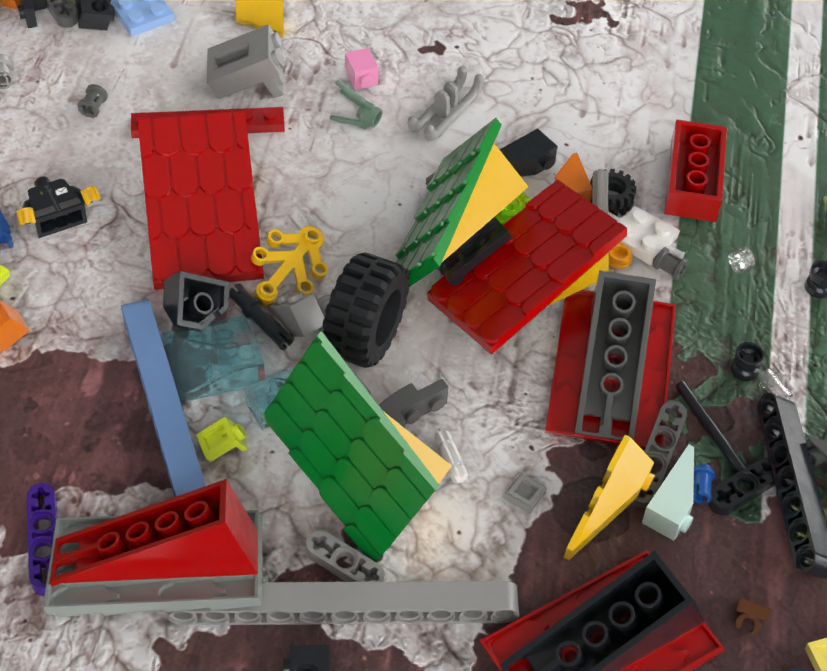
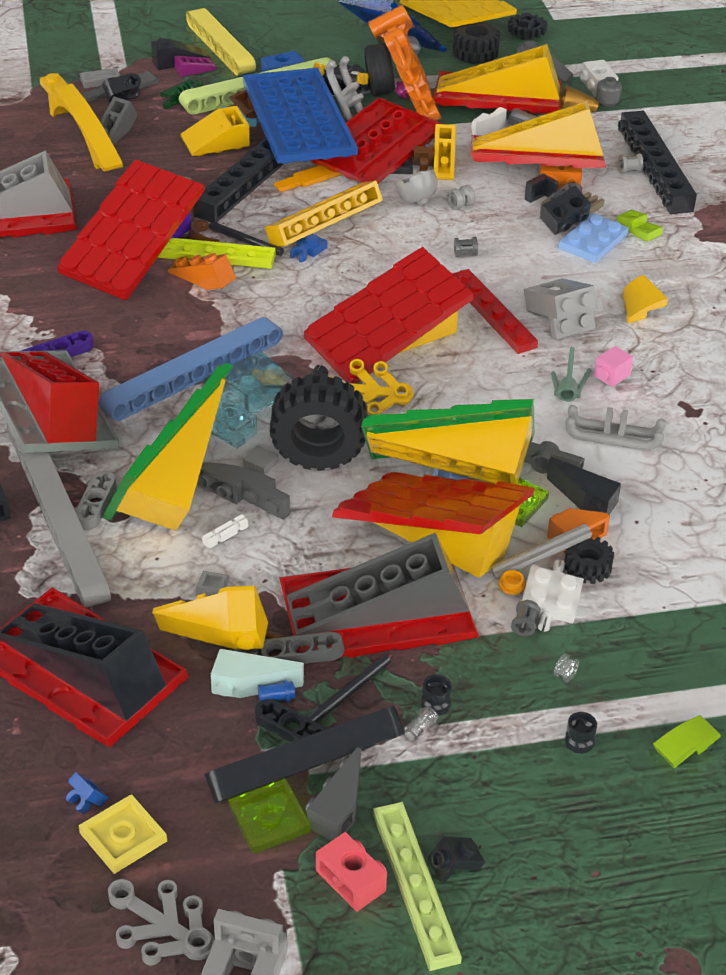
camera: 70 degrees right, 10 degrees down
black torso [16,176,101,238] -> none
black slope [163,271,230,332] -> none
neon yellow bracket [196,416,248,462] -> none
black plate [437,217,512,286] -> none
red brick [664,119,727,222] -> none
reddish brown tile [735,598,771,634] -> none

